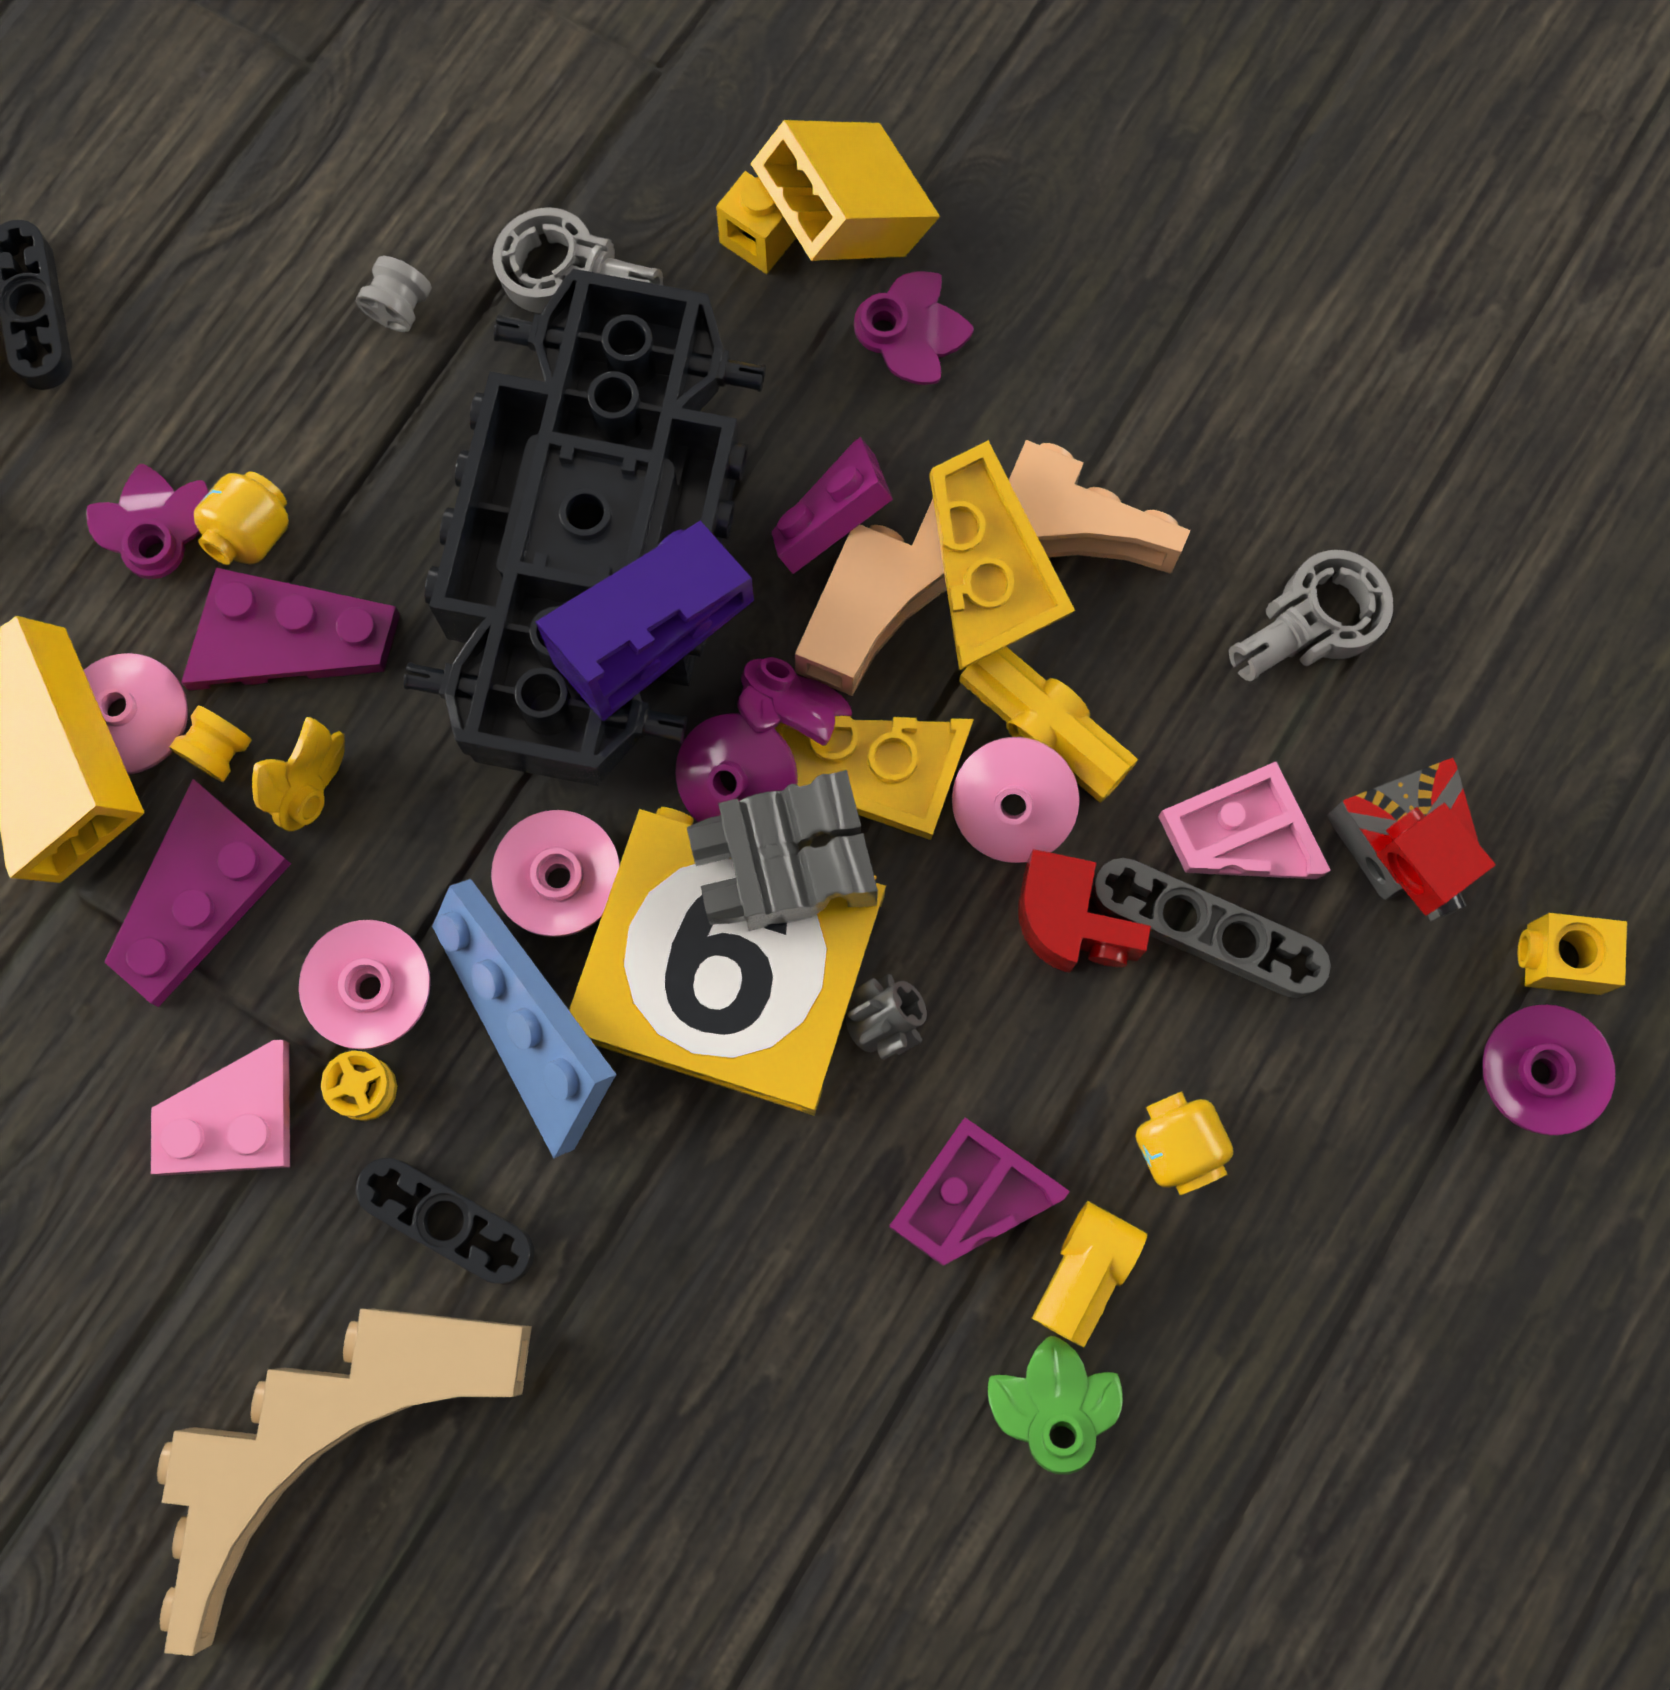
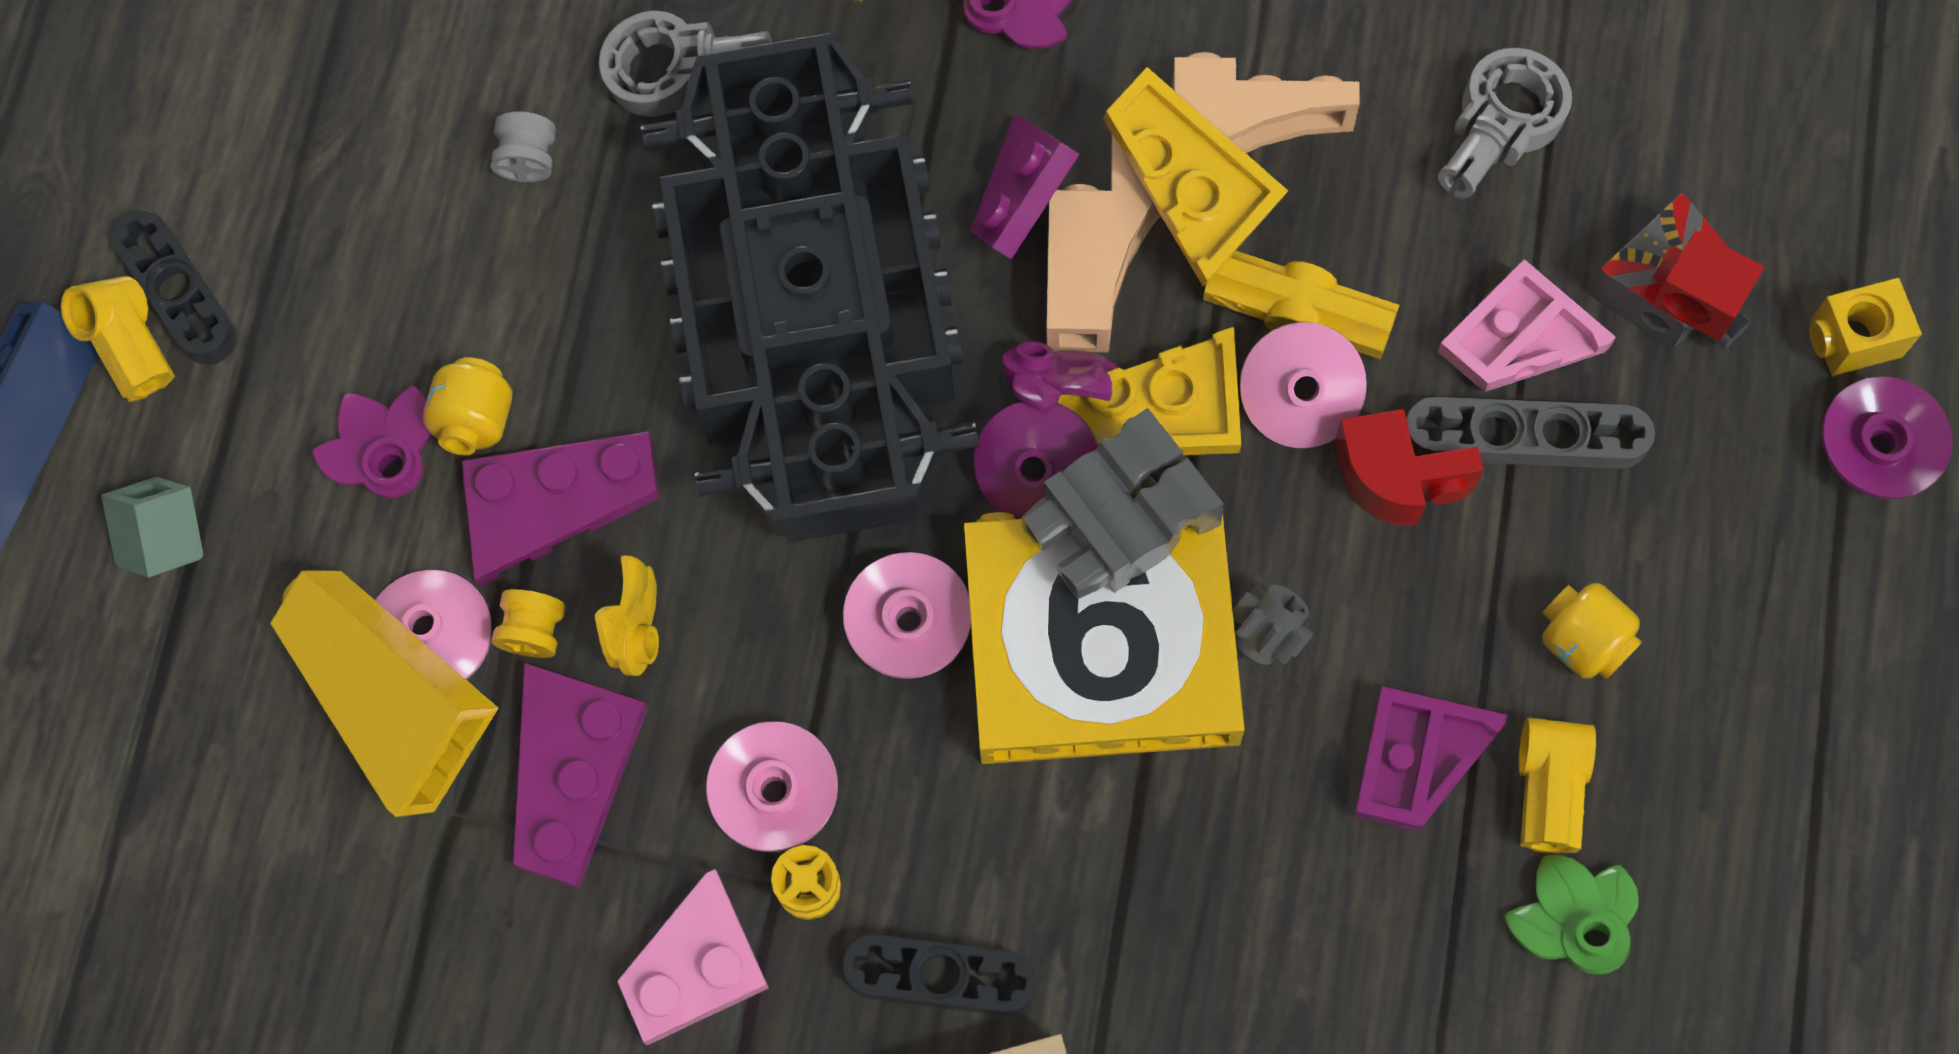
camera: 15 degrees left, 5 degrees down
medium blue wing [432,879,616,1158] -> none
dark purple wedge [535,521,754,721] -> none

